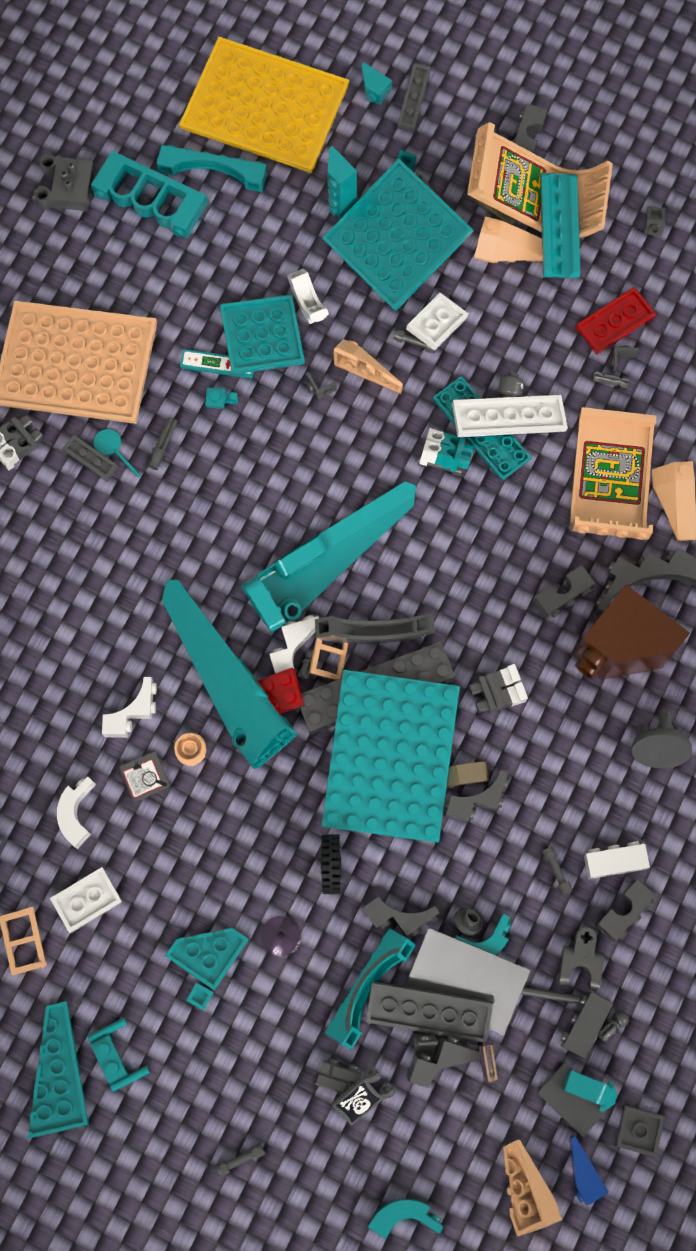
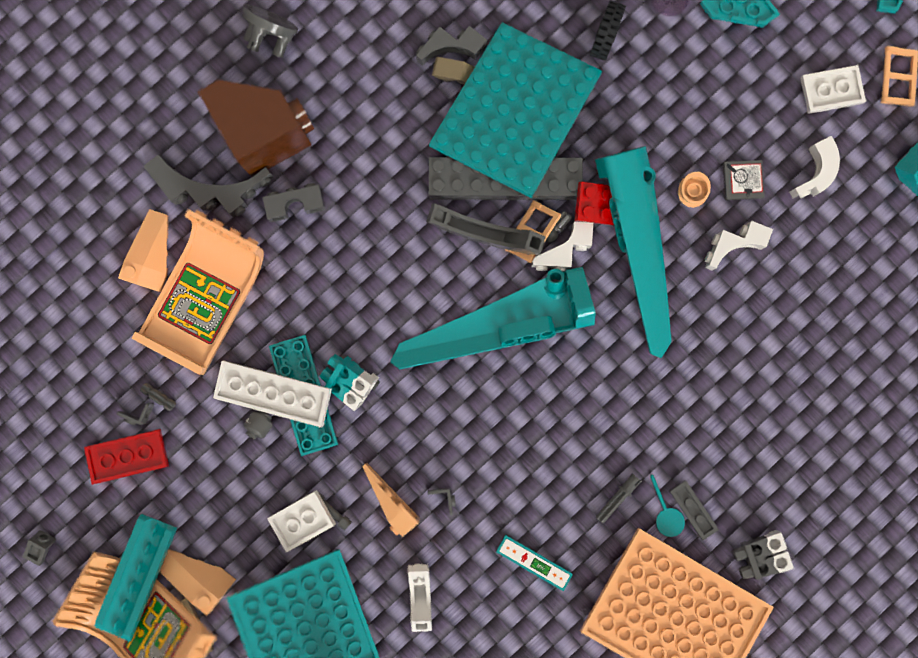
camera: 160 degrees left, 10 degrees up
teal plate [205,388,239,409] -> none
teal plate [220,295,305,375] -> none
dark grey hips [469,664,528,713] -> none

